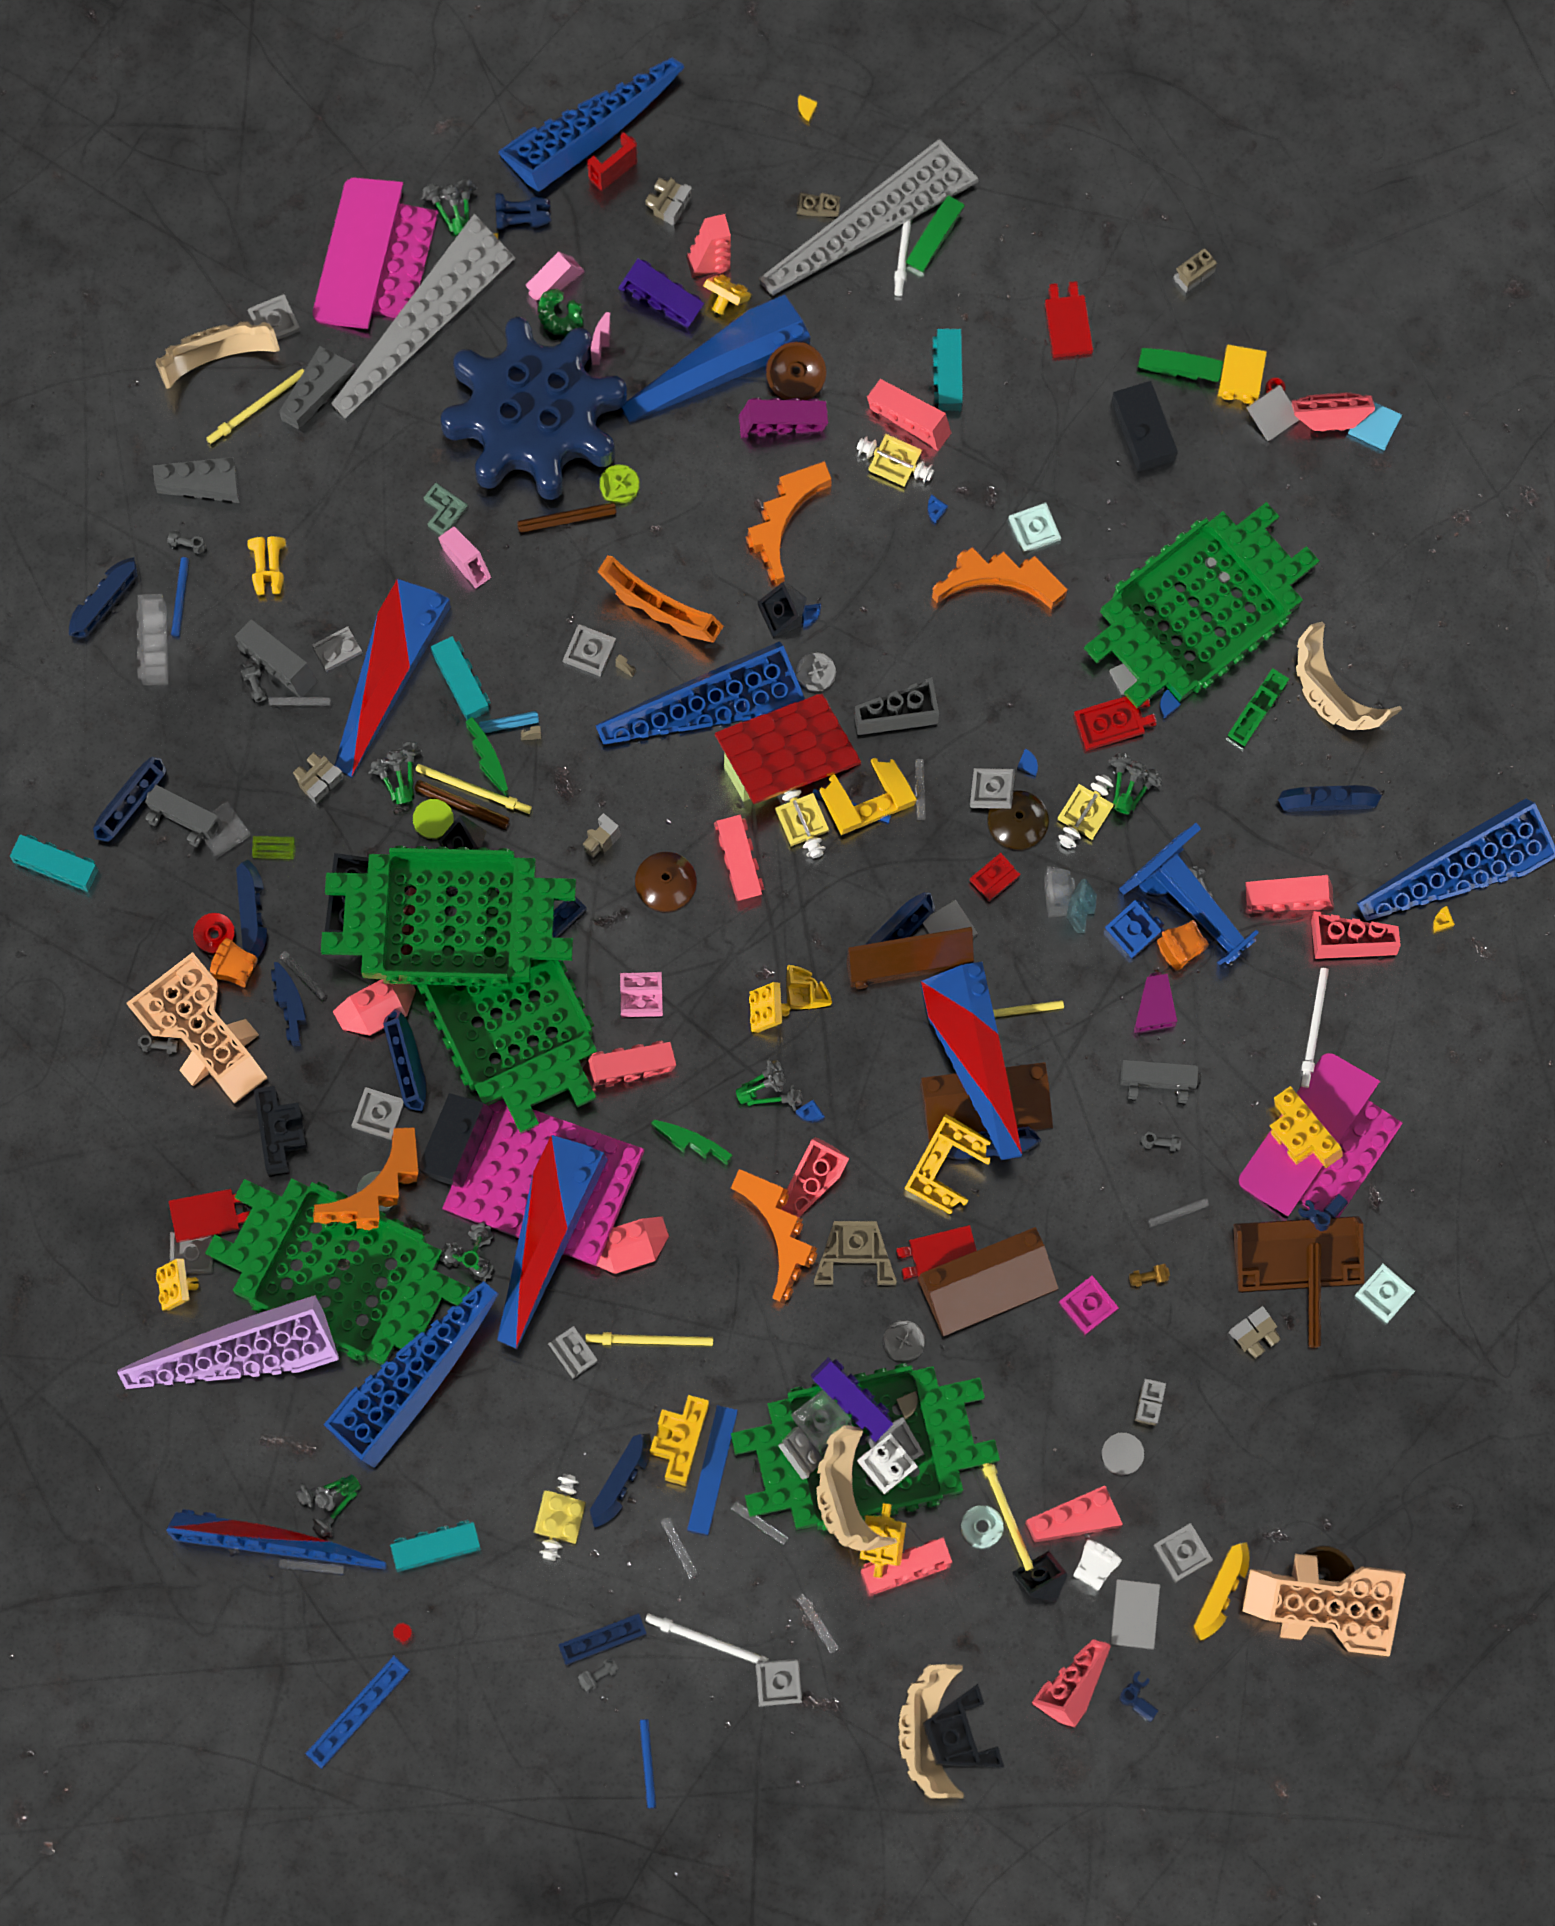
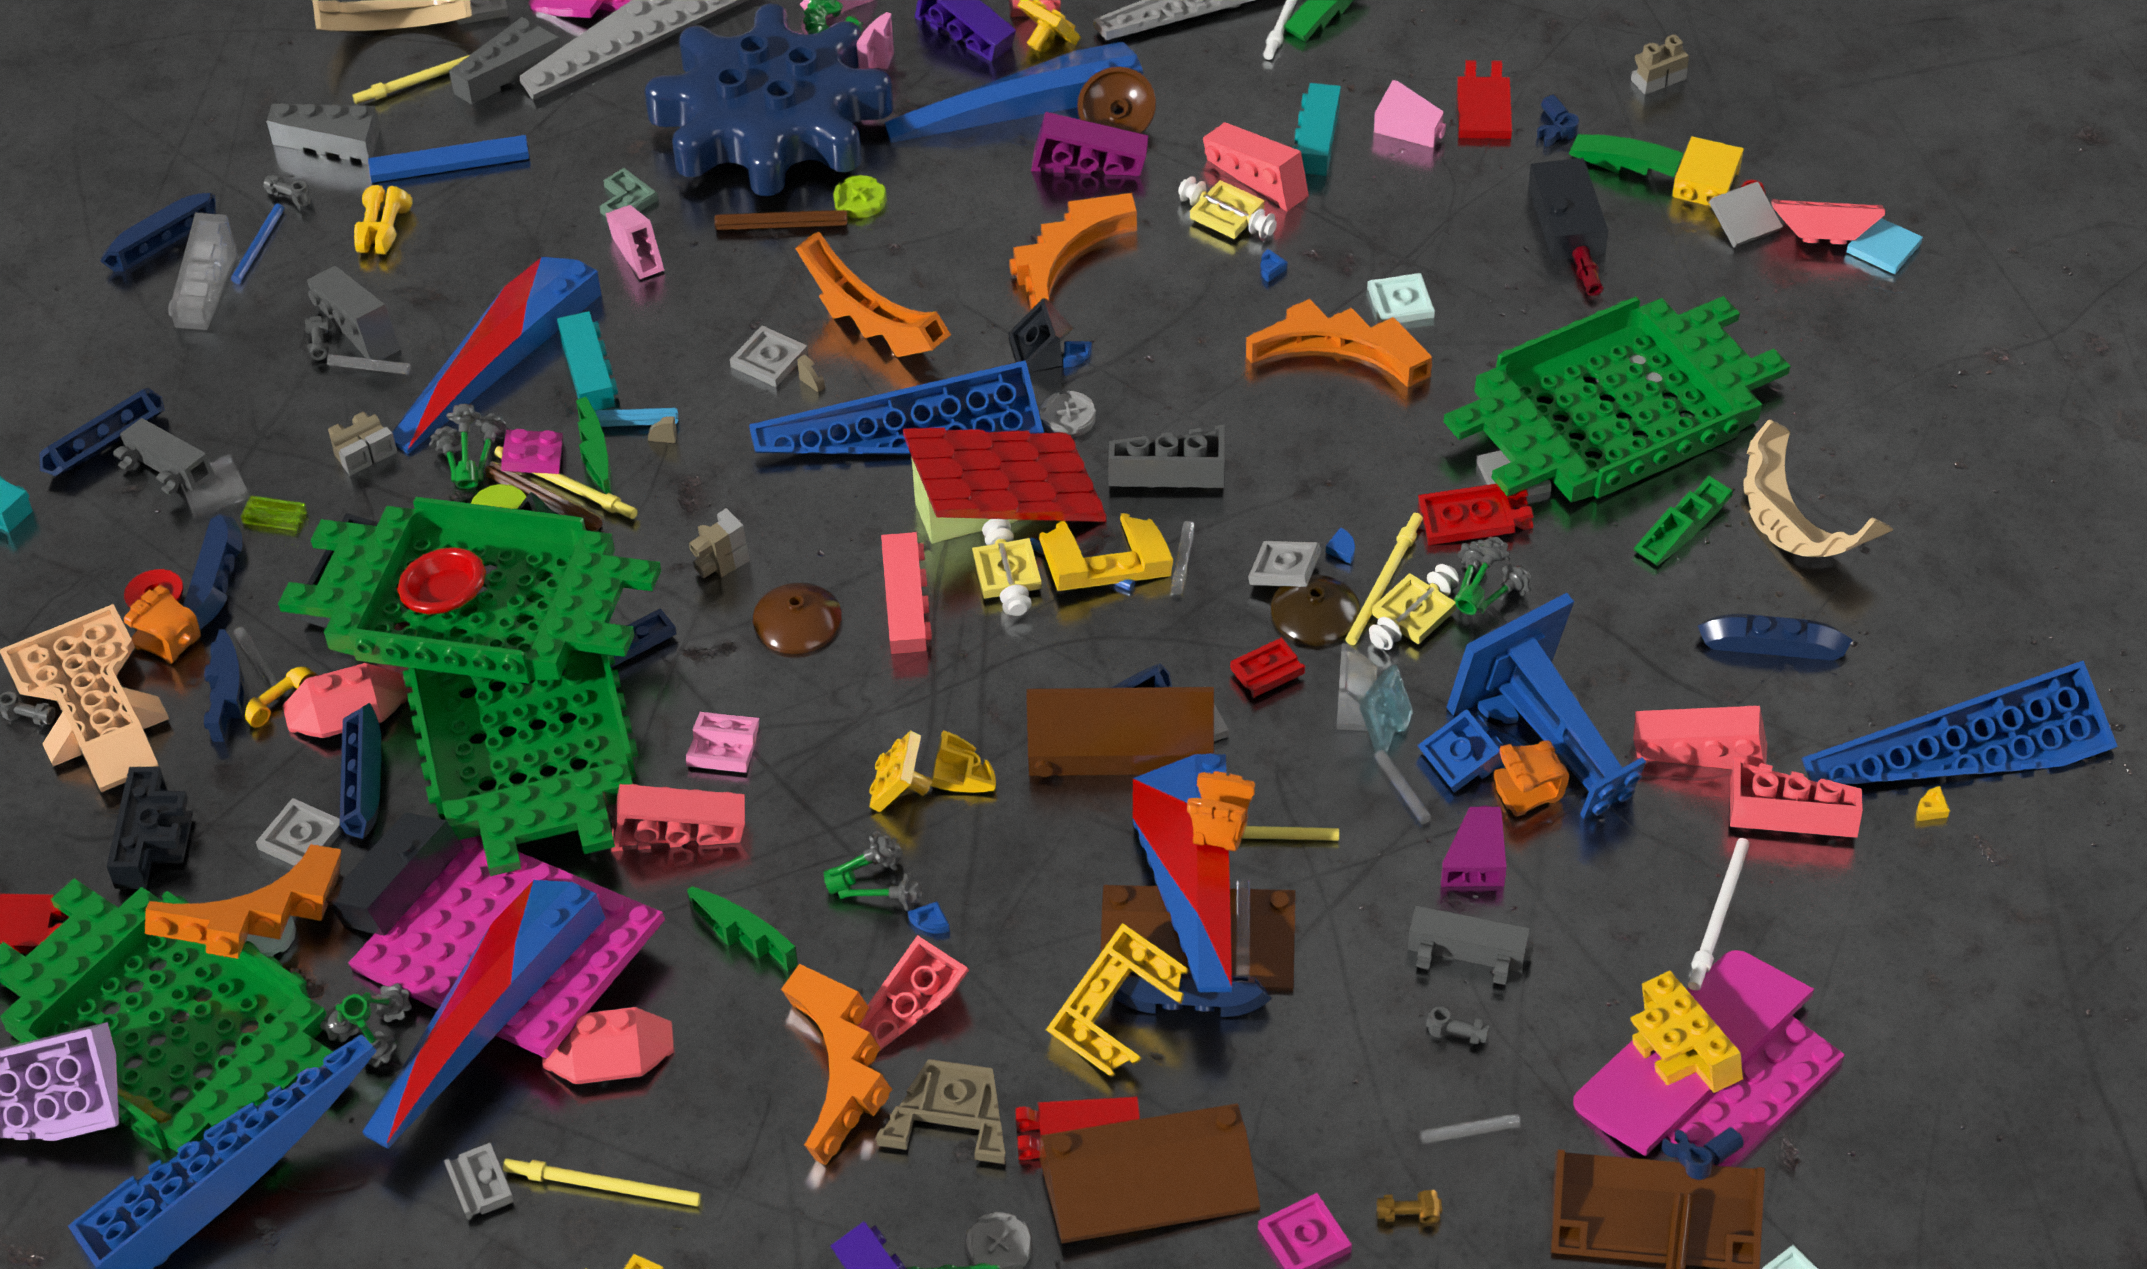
camera: 15 degrees right, 25 degrees down
light grey plate [312,627,362,672] -> none
blue tile [1160,689,1181,719] -> none
none -> clear yellow bar [117,1087,172,1124]
none -> yellow bar [245,667,318,728]
none -> blue tile [368,135,529,183]
none -> red piece [397,547,486,615]
none -> dark pink plate [501,429,563,474]
none -> orange piece [1187,771,1255,852]
none -> clear bar [1236,879,1250,977]
none -> light yellow bar [1345,513,1423,645]
none -> bright pink slope [1374,80,1446,148]
none -> clear bar [1374,750,1431,824]
none -> dark blue bar [1537,94,1579,147]
none -> dark red pin [1572,246,1604,296]

